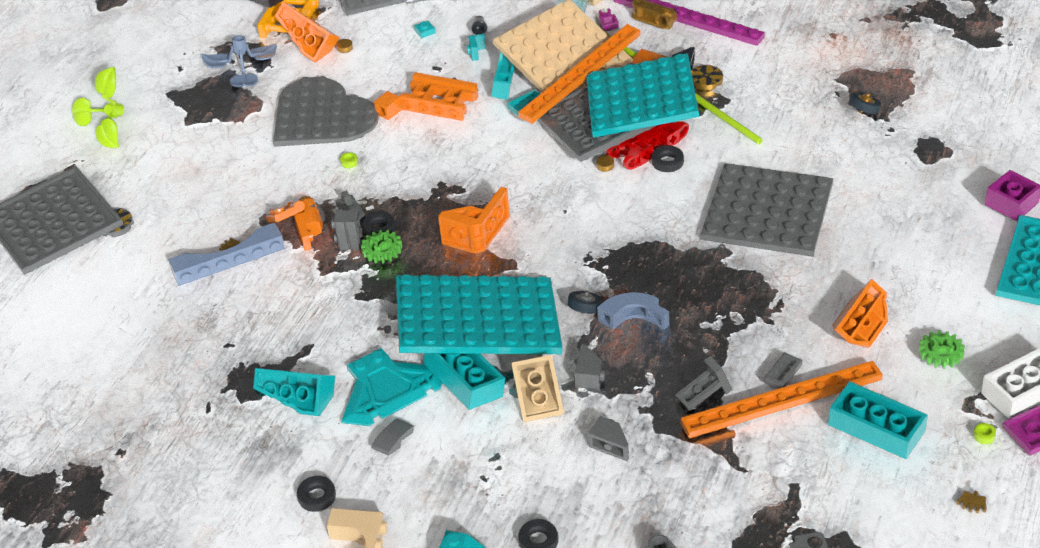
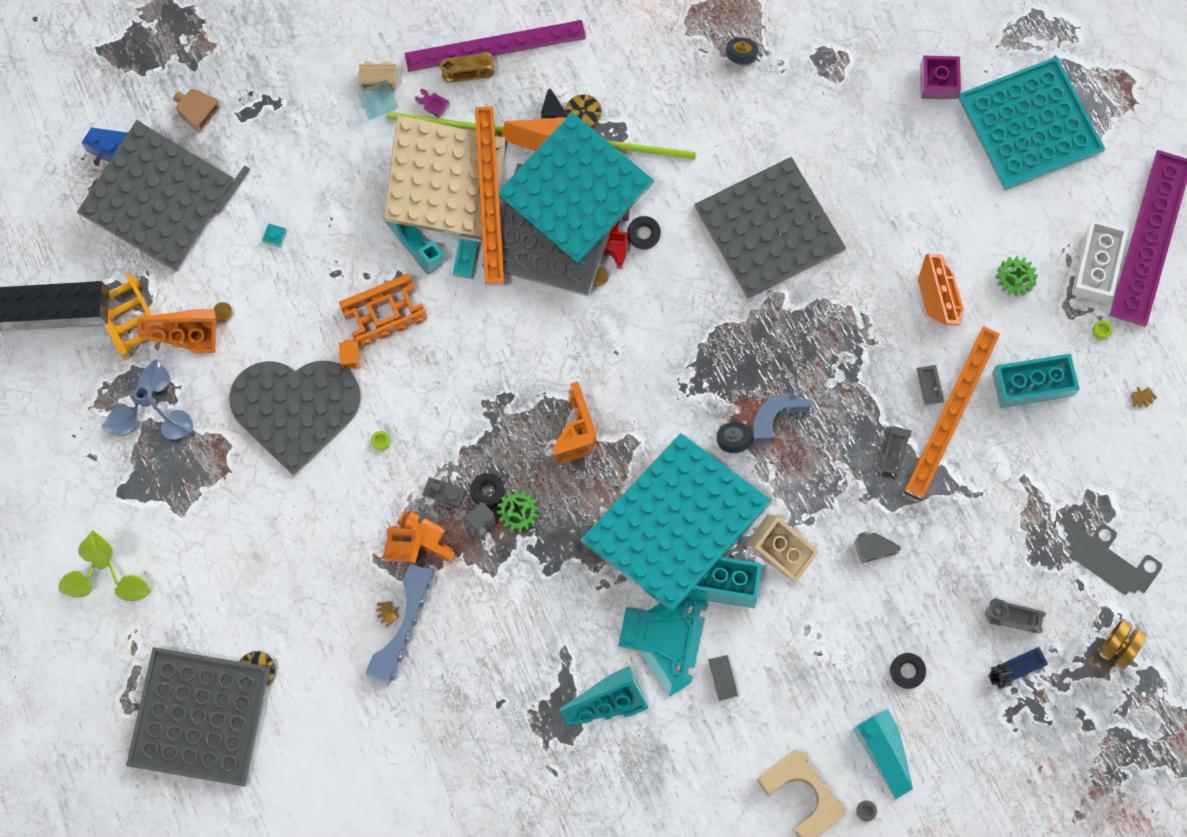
camera: 50 degrees left, 30 degrees up
black tyre [297,476,336,512] -> none
teal bracket [466,34,486,61] -> none
black cone [471,16,488,35] -> none
dark grey slope [574,344,606,390] -> none

